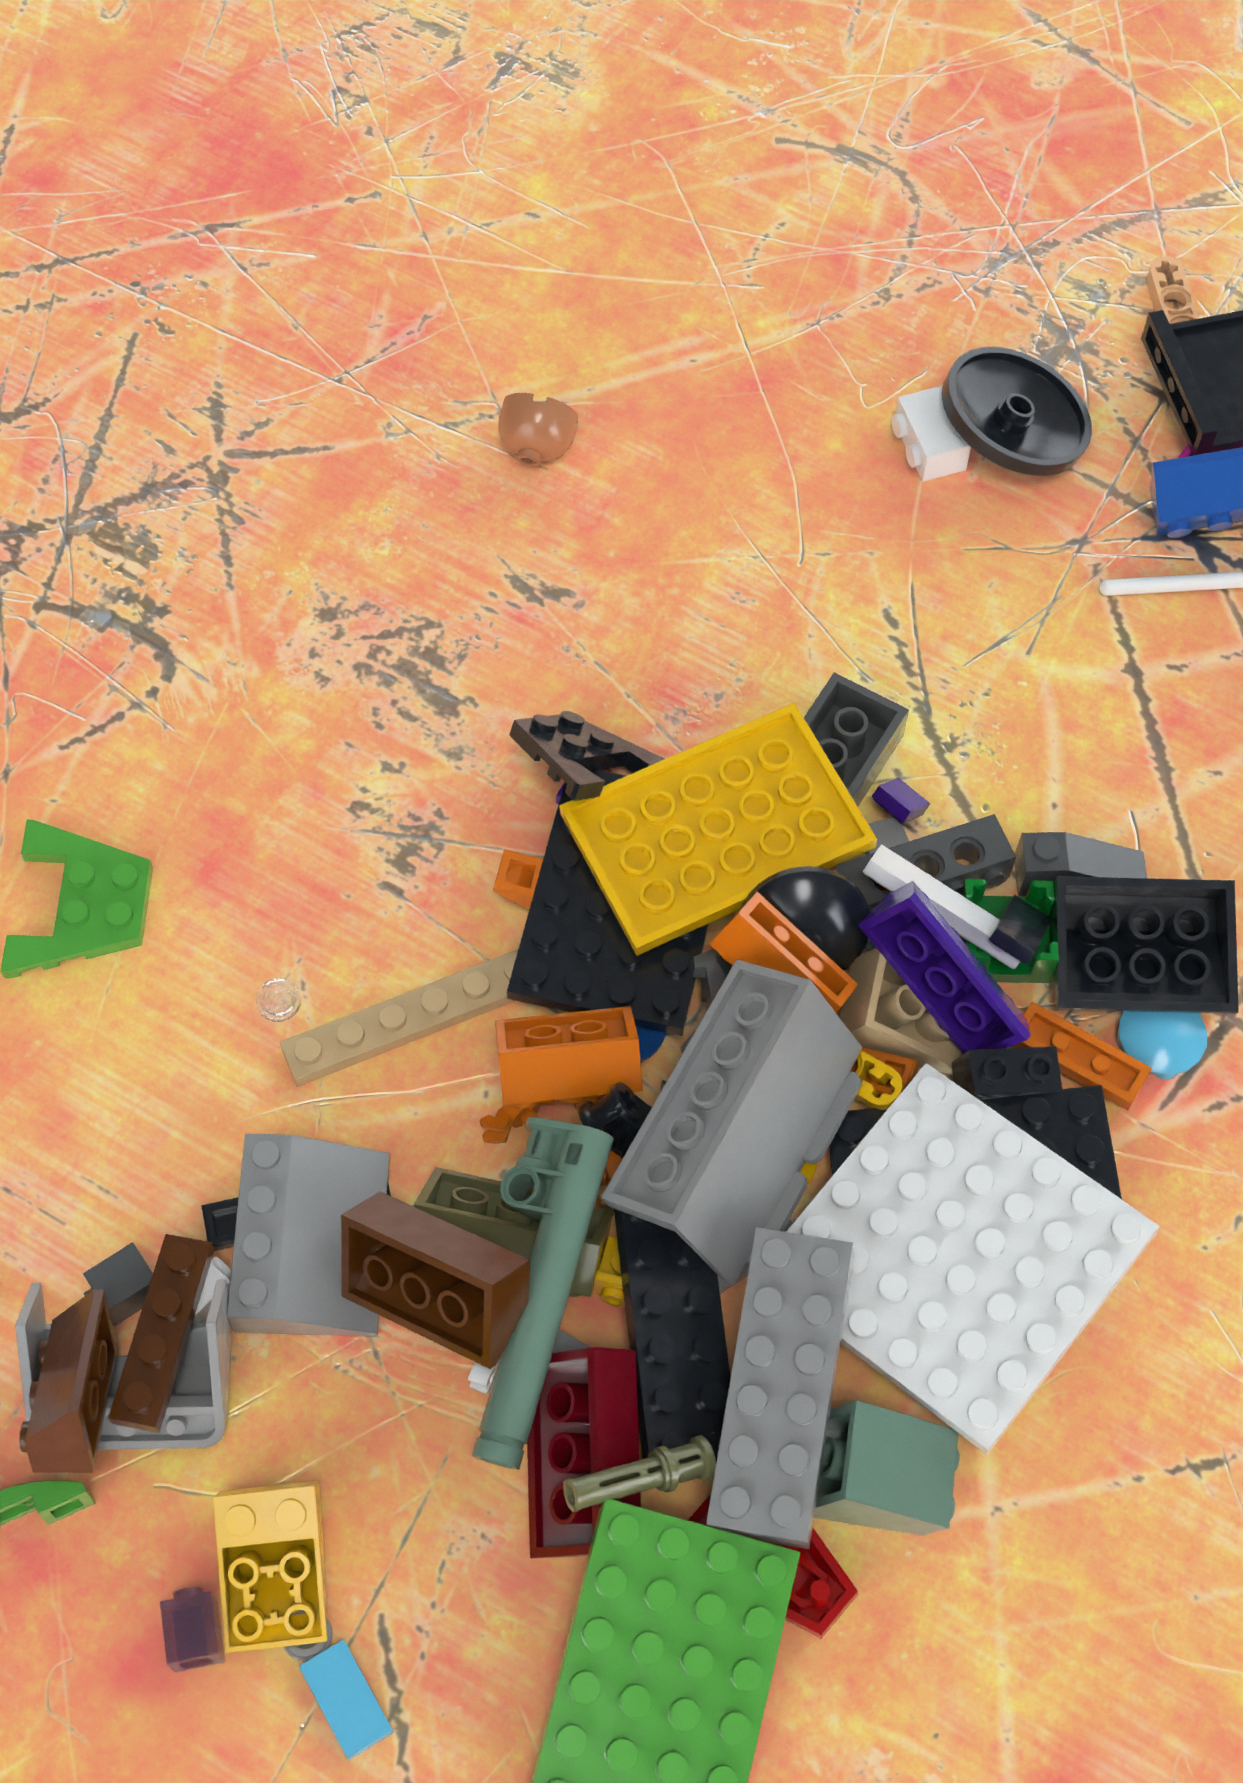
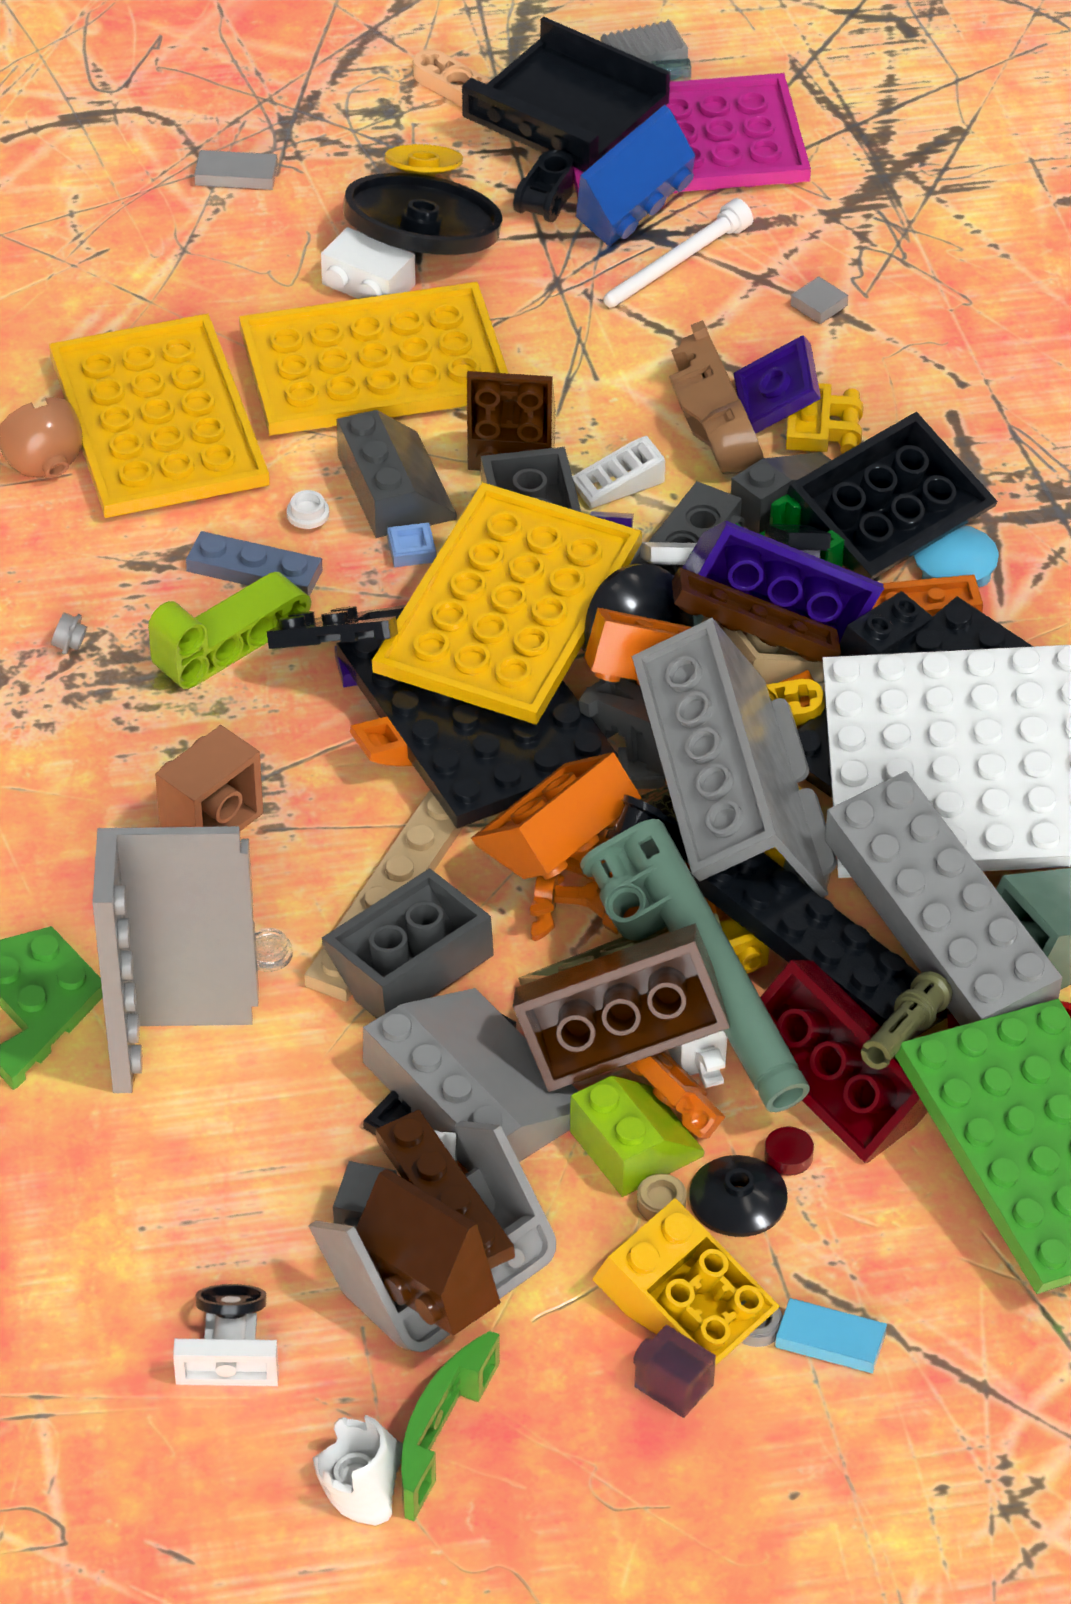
camera: 40 degrees left, 15 degrees down
none -> yellow plate [49,313,270,518]
none -> light grey plate [51,612,87,655]
none -> light grey piece [92,826,259,1093]
none -> lime beam [148,572,311,689]
none -> nougat brick [155,725,264,831]
none -> sand blue plate [186,531,323,597]
none -> light grey tile [194,150,278,190]
none -> yellow plate [239,281,509,436]
none -> white plate [287,490,329,529]
none -> dark grey slope [322,868,494,1018]
none -> dark grey slope [337,410,457,538]
none -> yellow dish [385,144,463,177]
none -> light blue tile [387,522,436,568]
none -> reddish brown slope [467,371,556,471]
none -> black piece [513,149,573,223]
none -> lime slope [570,1075,704,1197]
none -> white slope [572,436,665,509]
none -> orange hinge [624,1051,726,1139]
none -> tan tile [637,1174,687,1220]
none -> medium nougat piece [669,320,764,474]
none -> reddish brown plate [672,567,841,663]
none -> black dish [689,1155,788,1237]
none -> dark purple tile [733,335,821,434]
none -> dark red tile [764,1126,814,1175]
none -> yellow plate [786,383,864,454]

